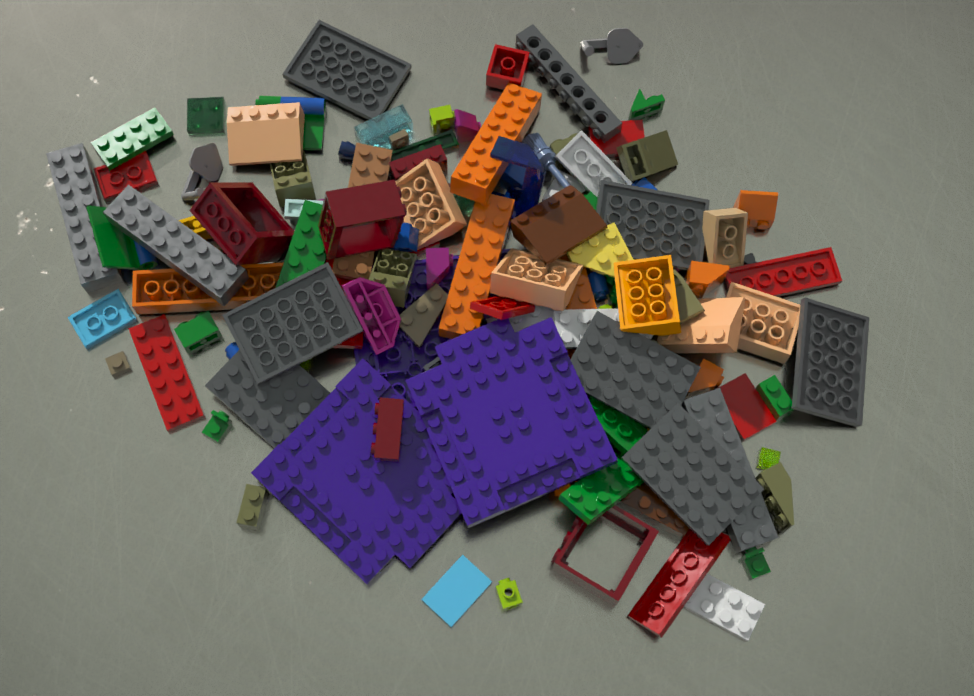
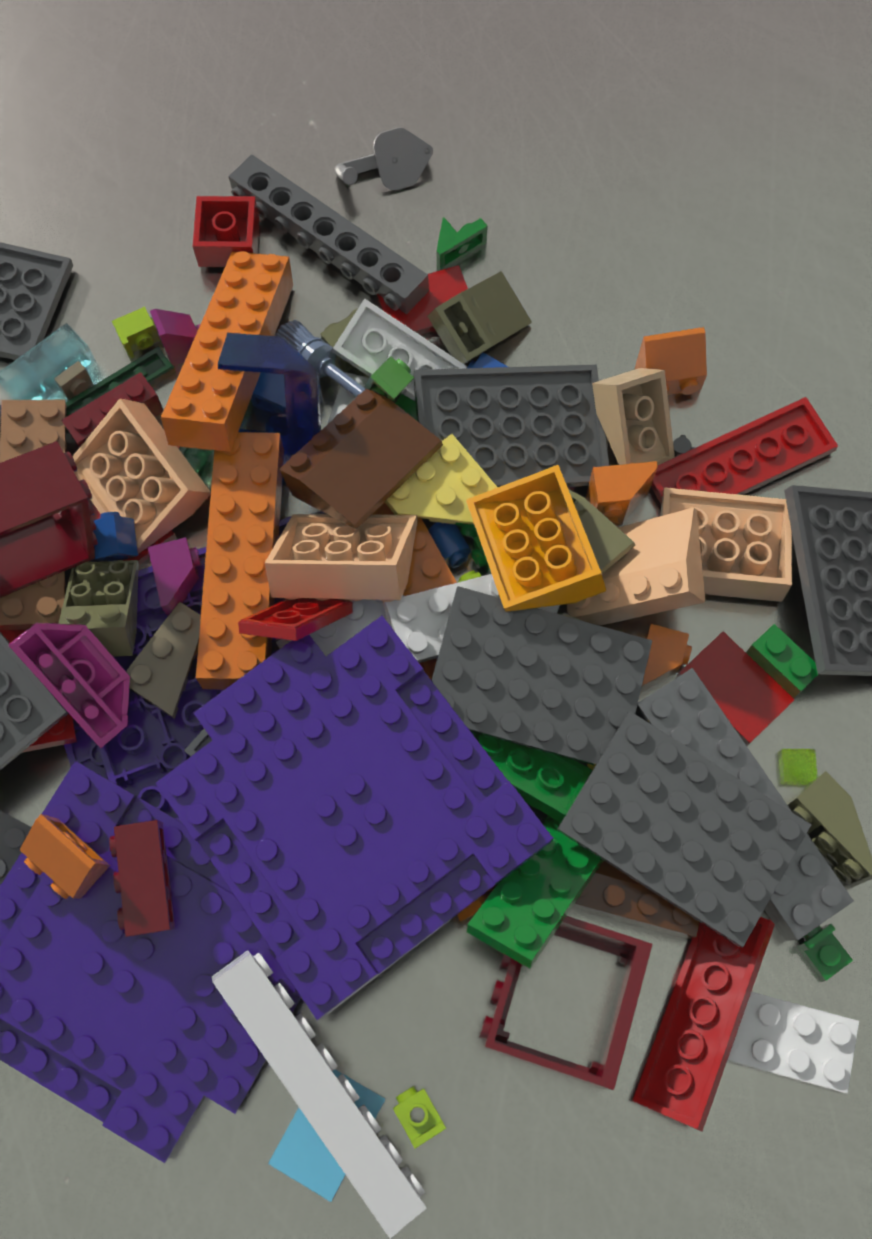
camera: 10 degrees left, 0 degrees up
none -> orange slope [20,814,110,899]
none -> white brick [212,950,427,1239]
none -> bright green slope [364,356,414,401]

